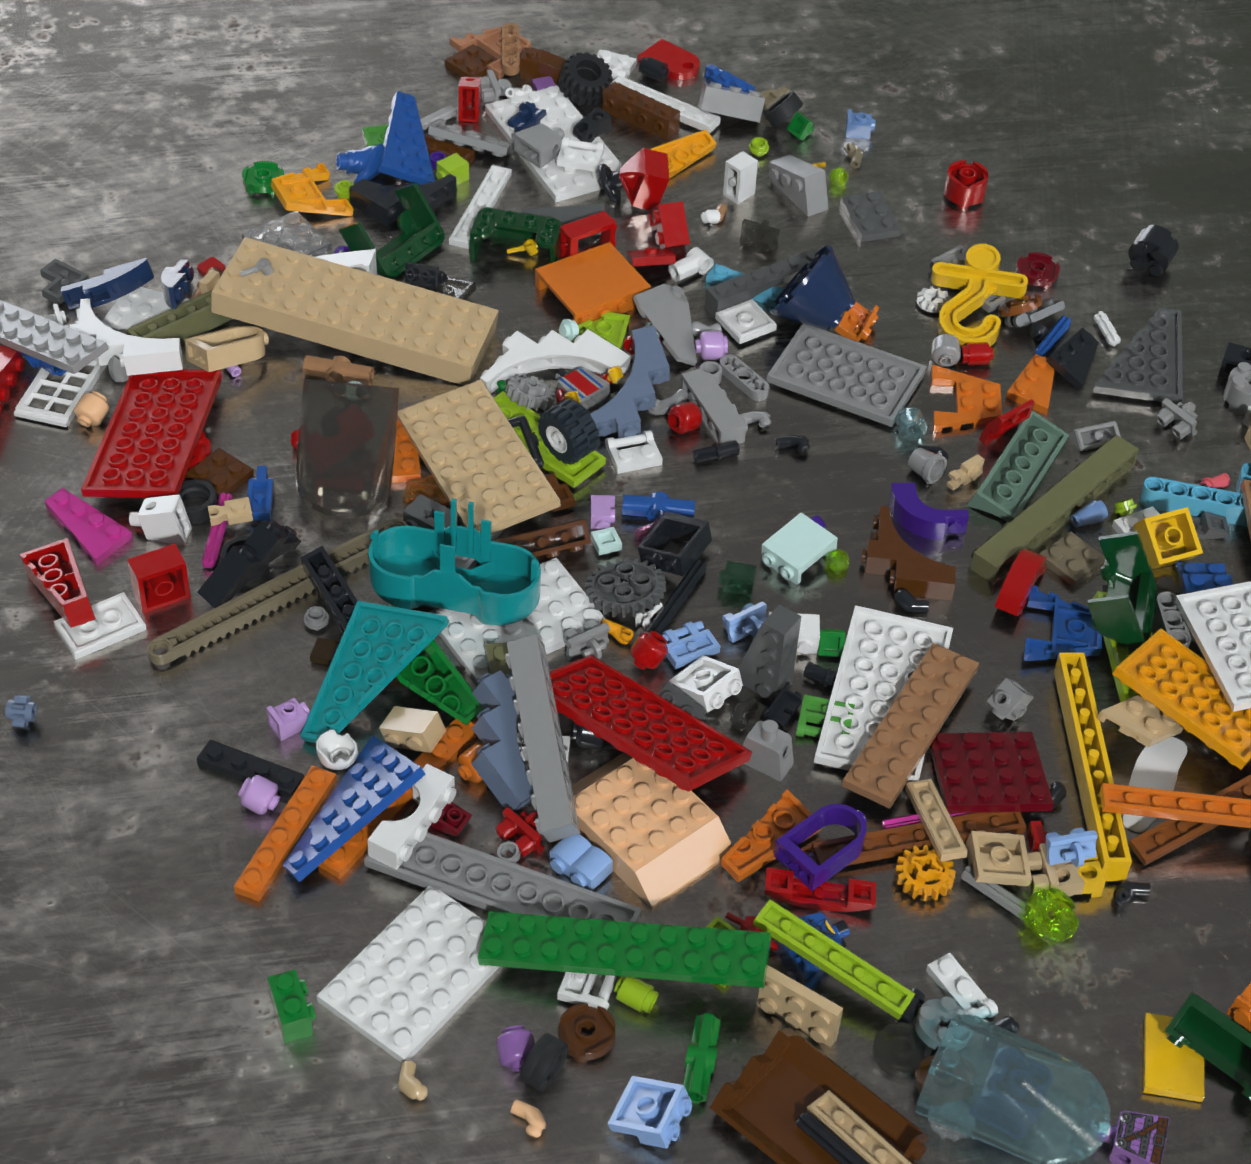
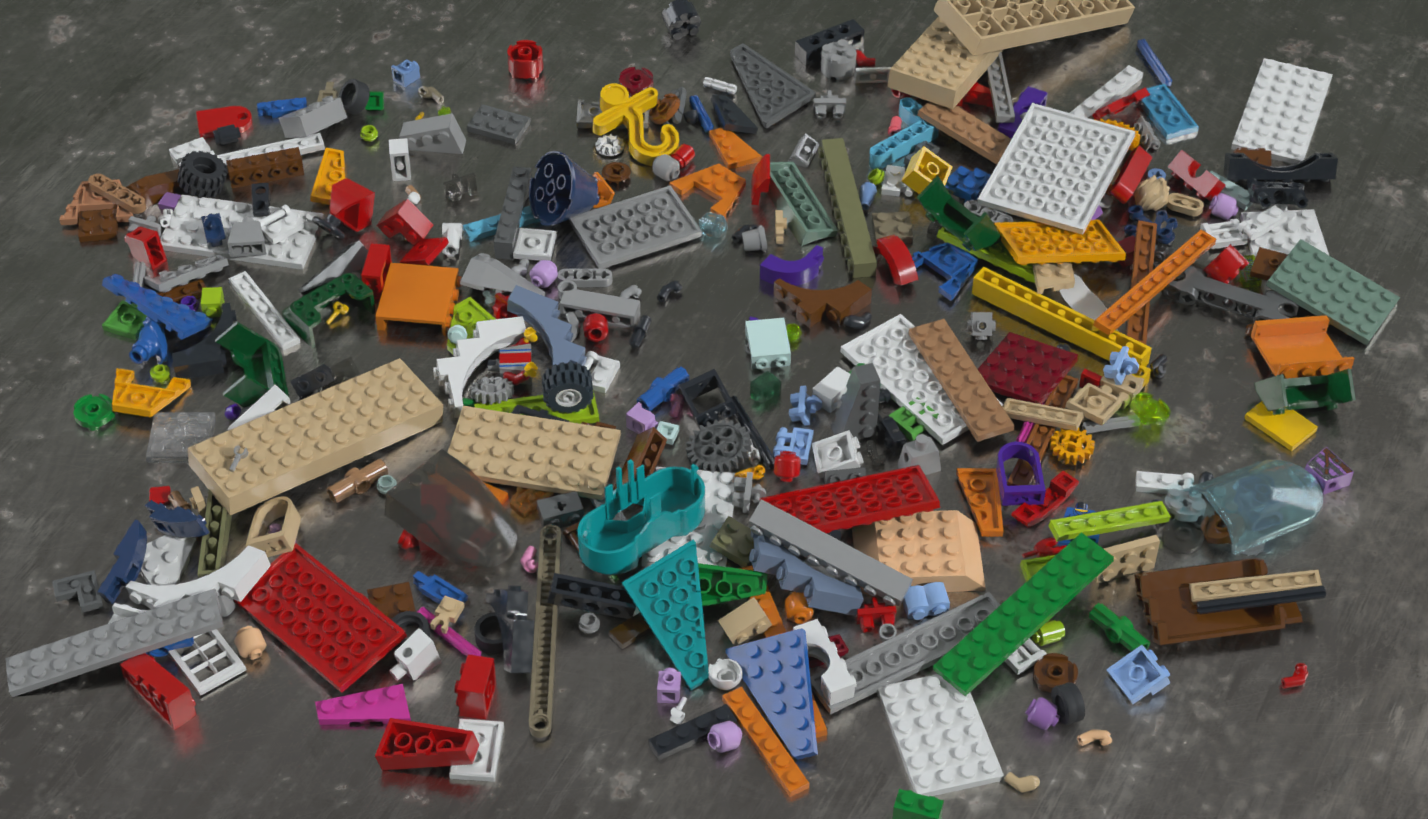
camera: 50 degrees left, 0 degrees up
none -> bright pink arm [520,546,538,573]
none -> reddish brown gear [602,162,631,185]
none -> white hand [670,697,687,725]

